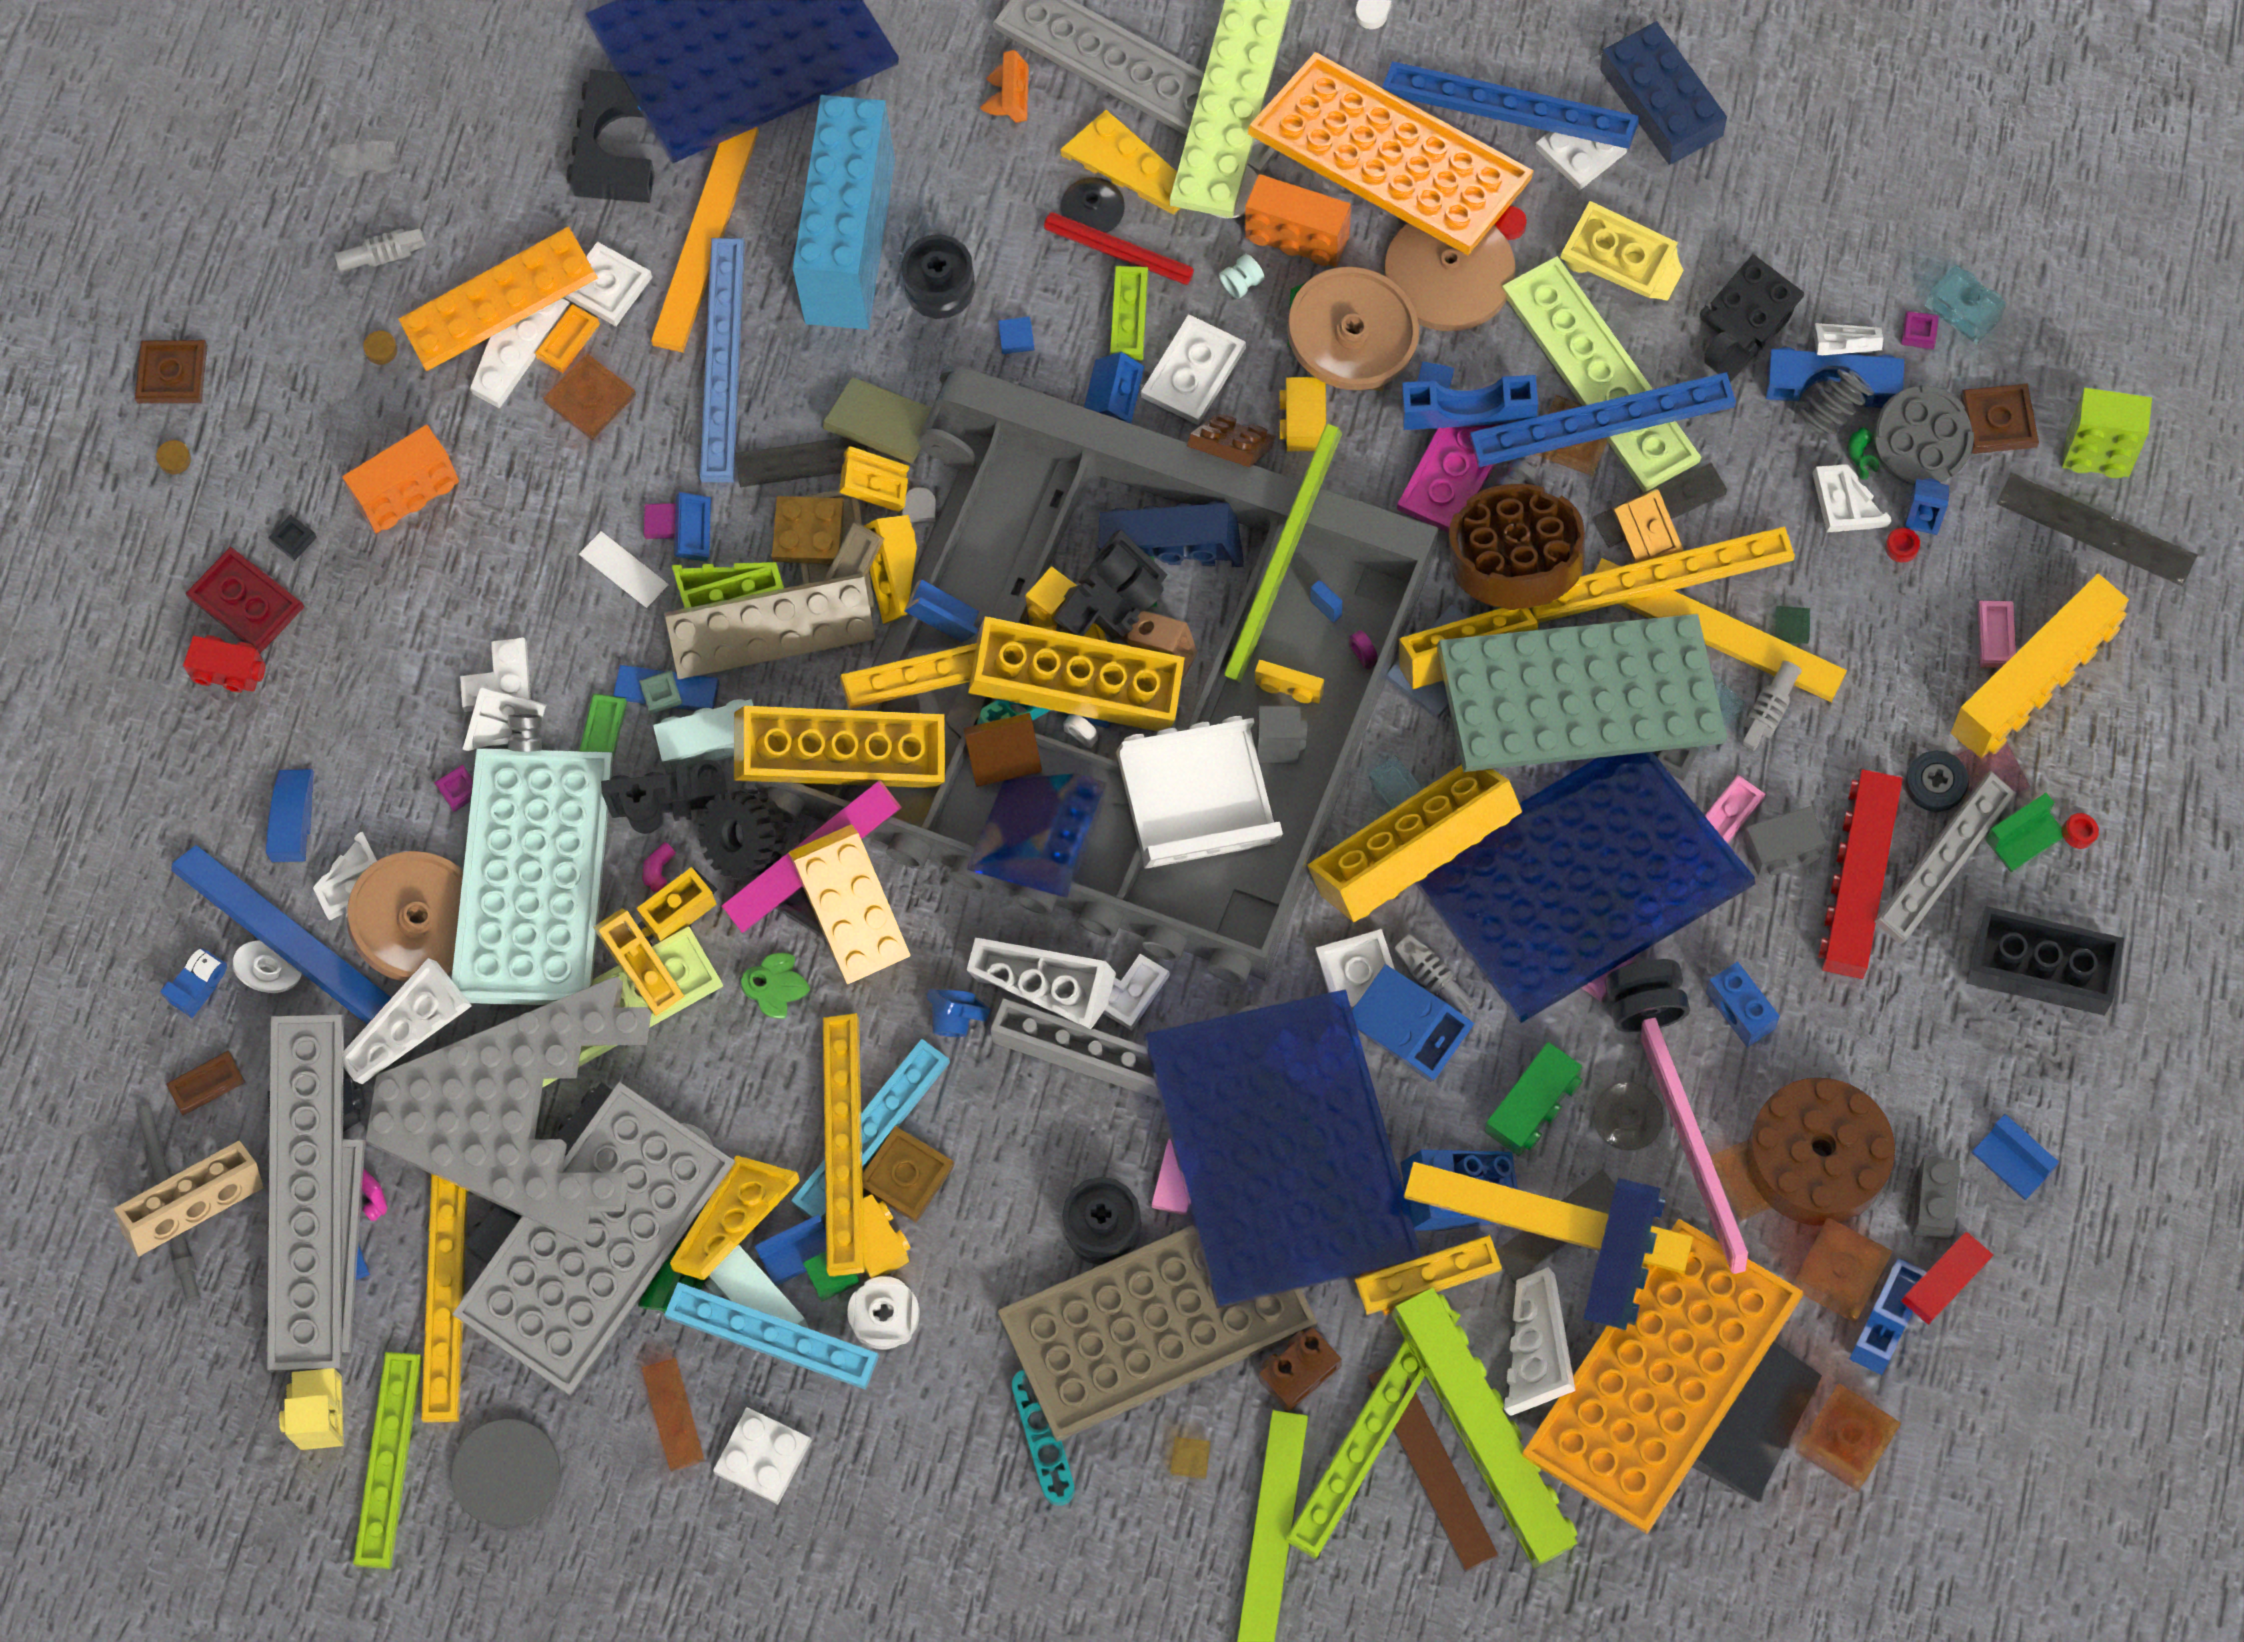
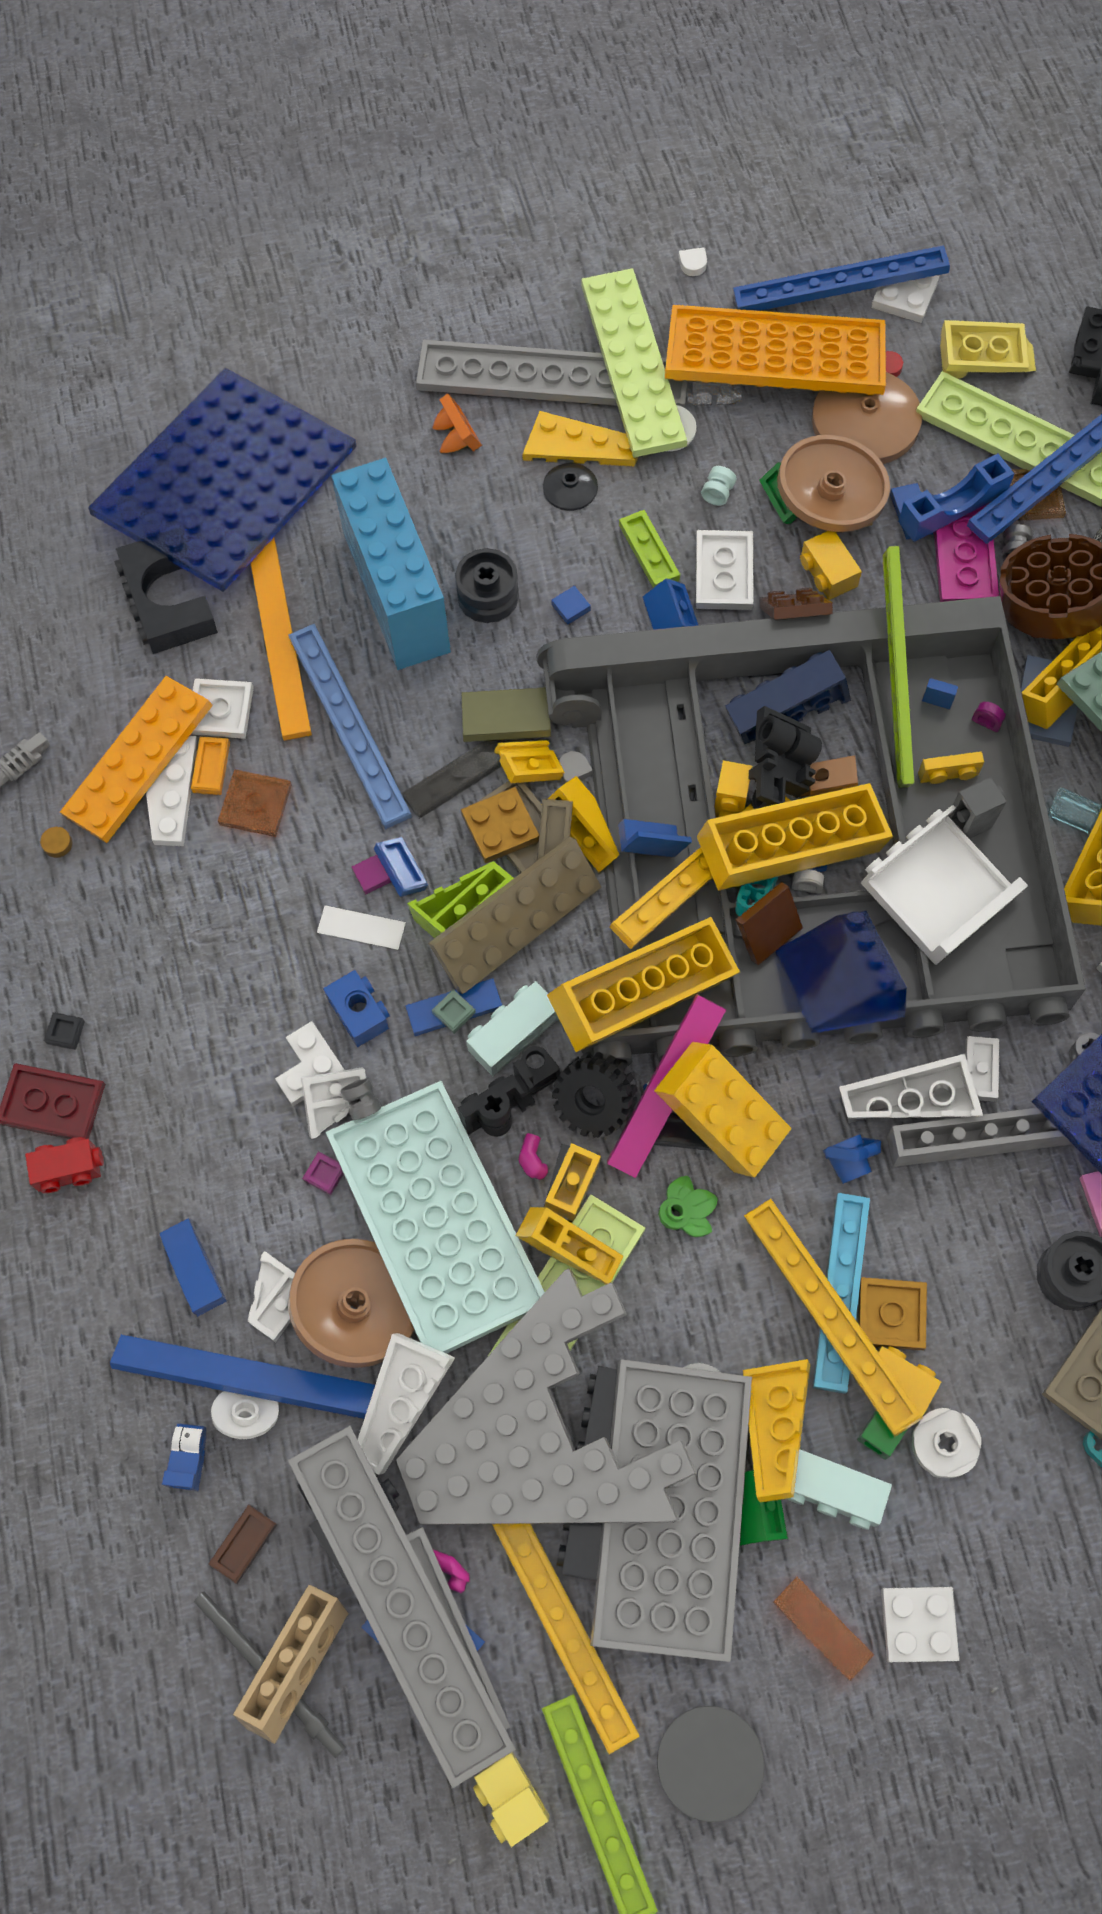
camera: 30 degrees left, 0 degrees up
orange brick [342,424,459,534] -> none
bright green tile [579,693,627,761] -> none
medium azure plate [665,1282,879,1390] -> none
blue panel [755,1214,826,1286] -> none
red axle [1044,212,1194,285] -> none
orange brick [1245,174,1351,267] -> none
dark blue brick [1600,21,1727,165] -> none
none -> blue brick [323,970,390,1048]

